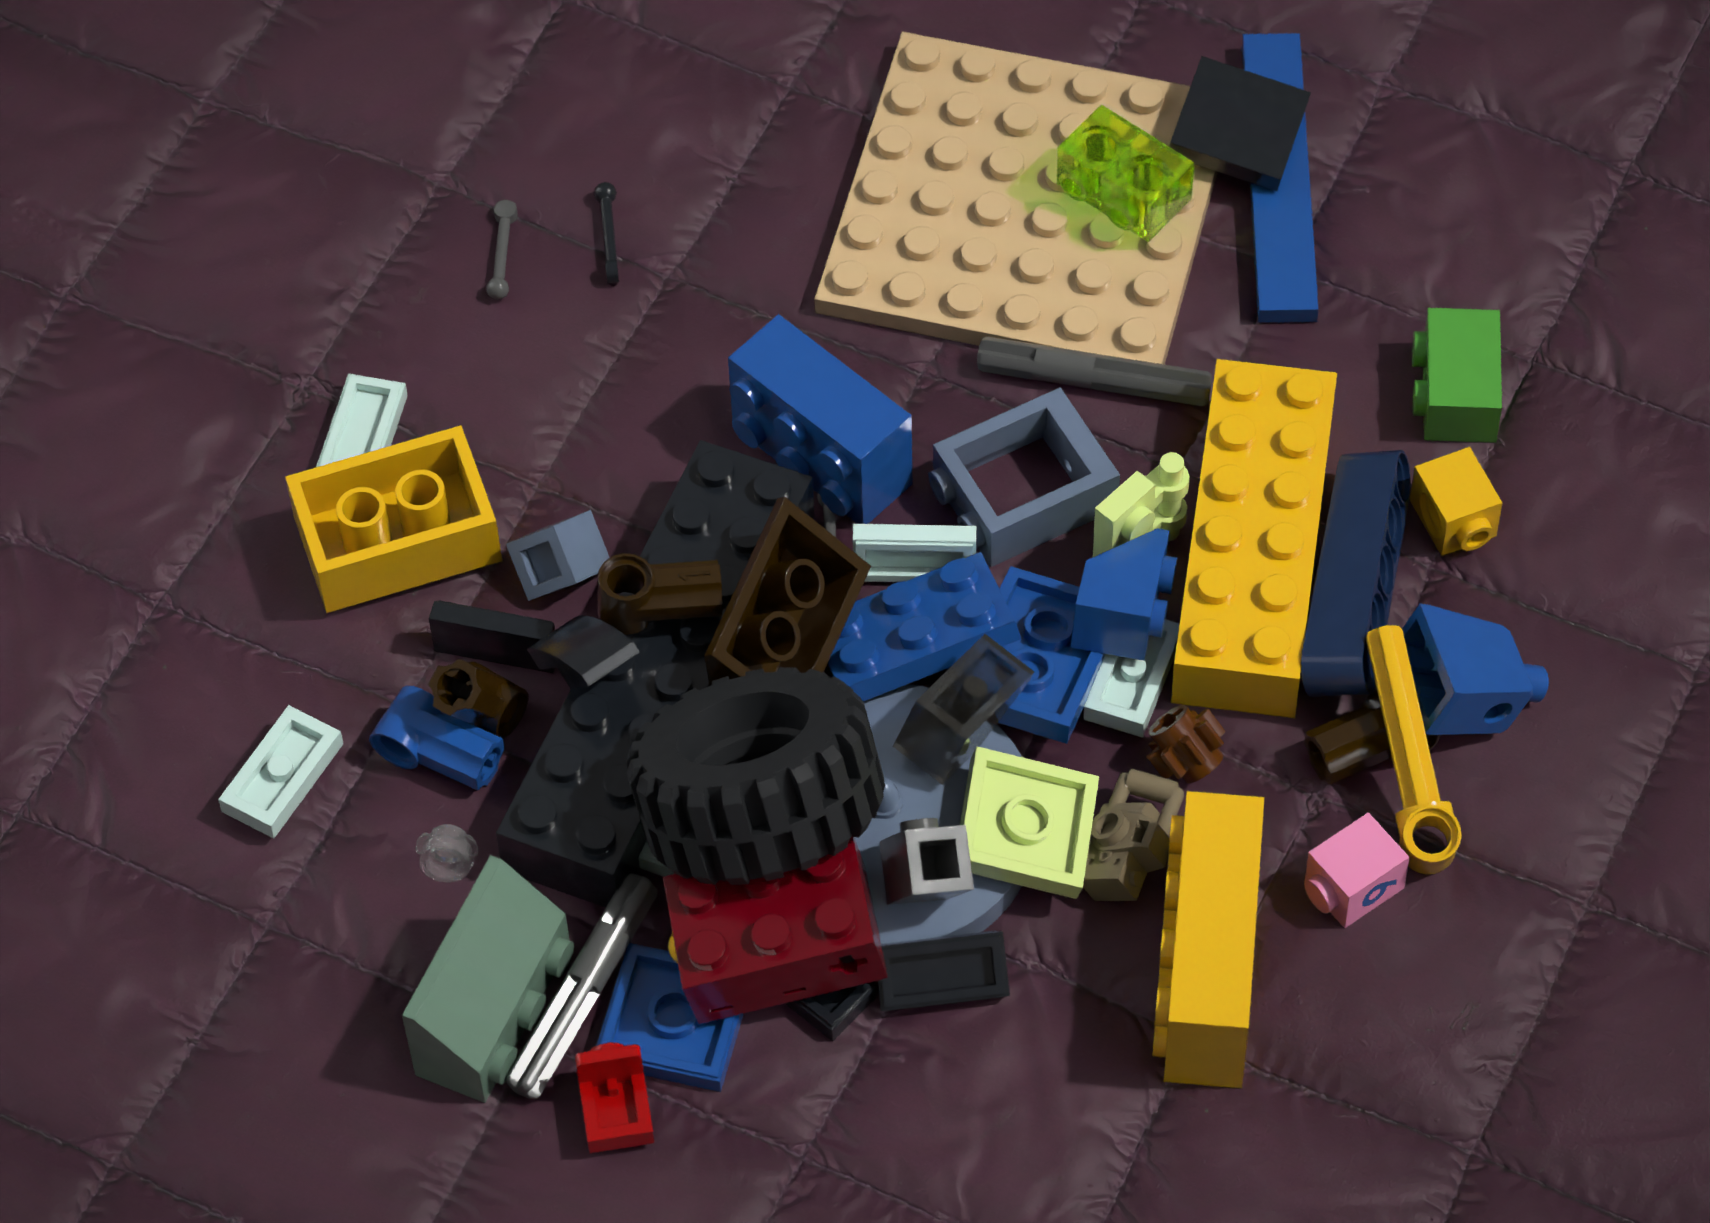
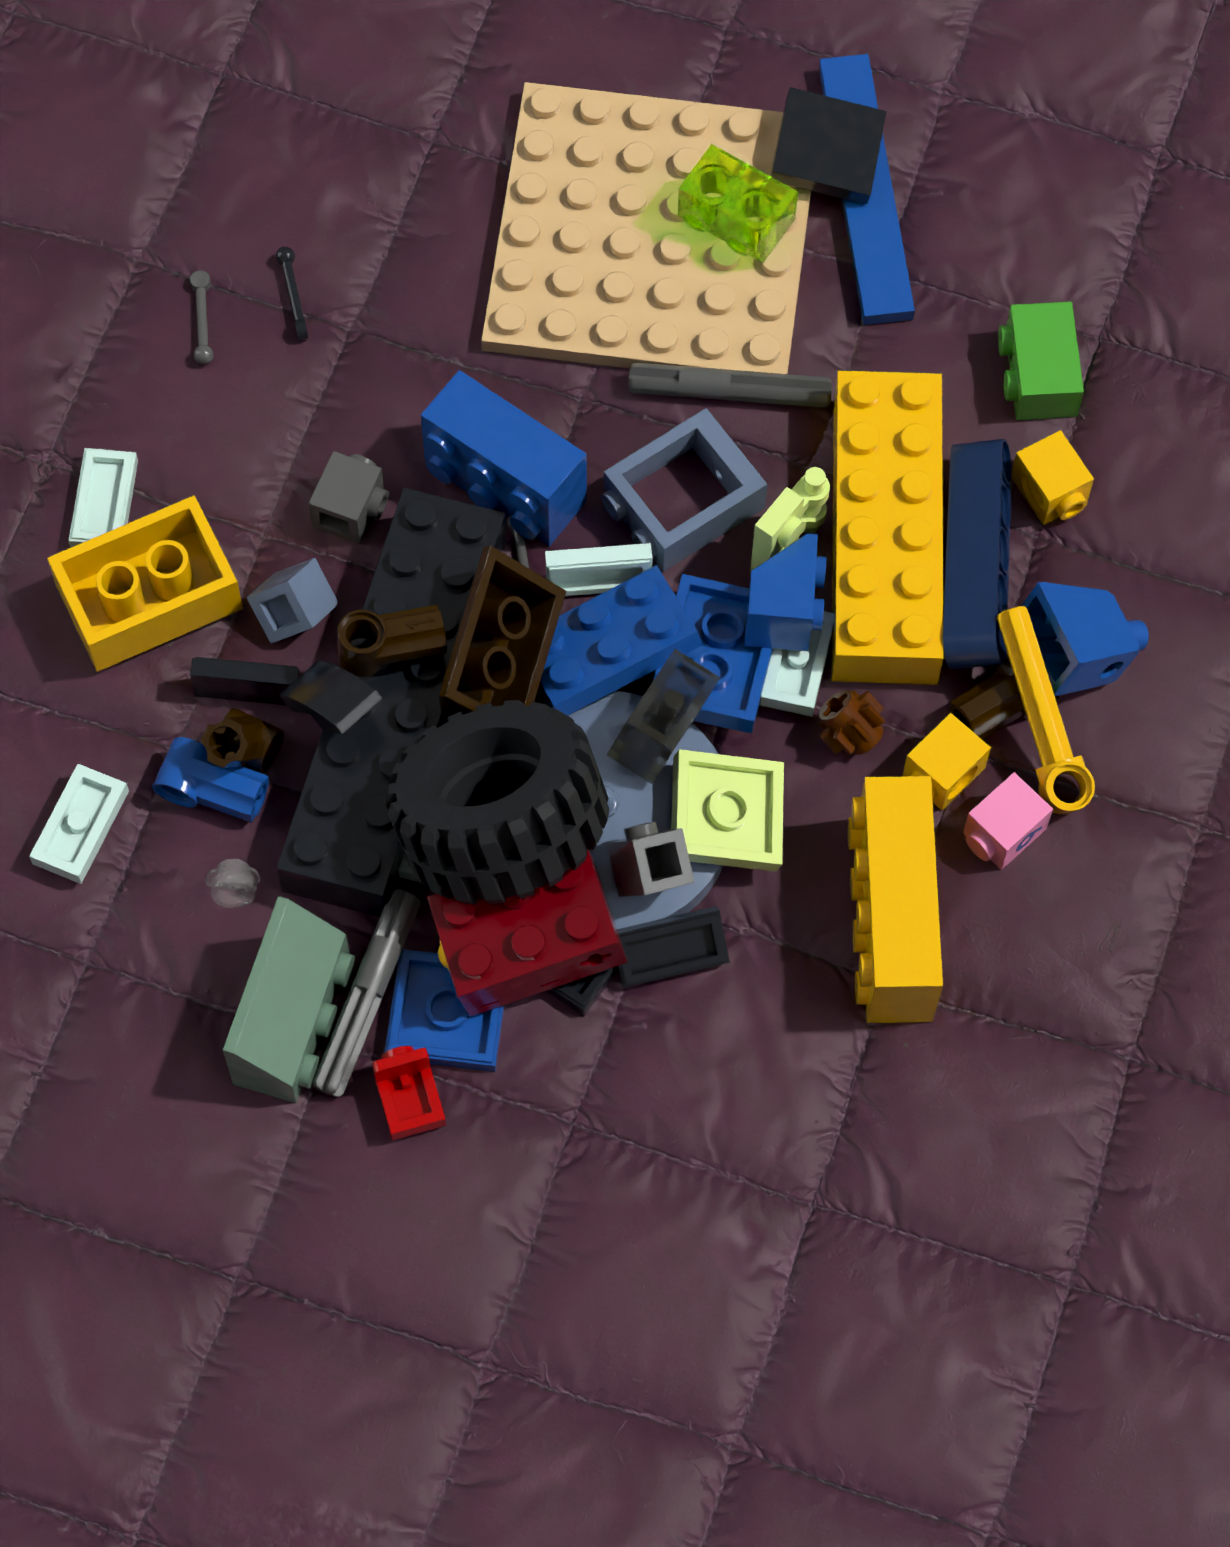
camera: 10 degrees left, 10 degrees up
dark tan piece [1083,769,1184,901] -> none
none -> dark grey brick [308,451,389,544]
none -> yellow brick [903,713,991,810]

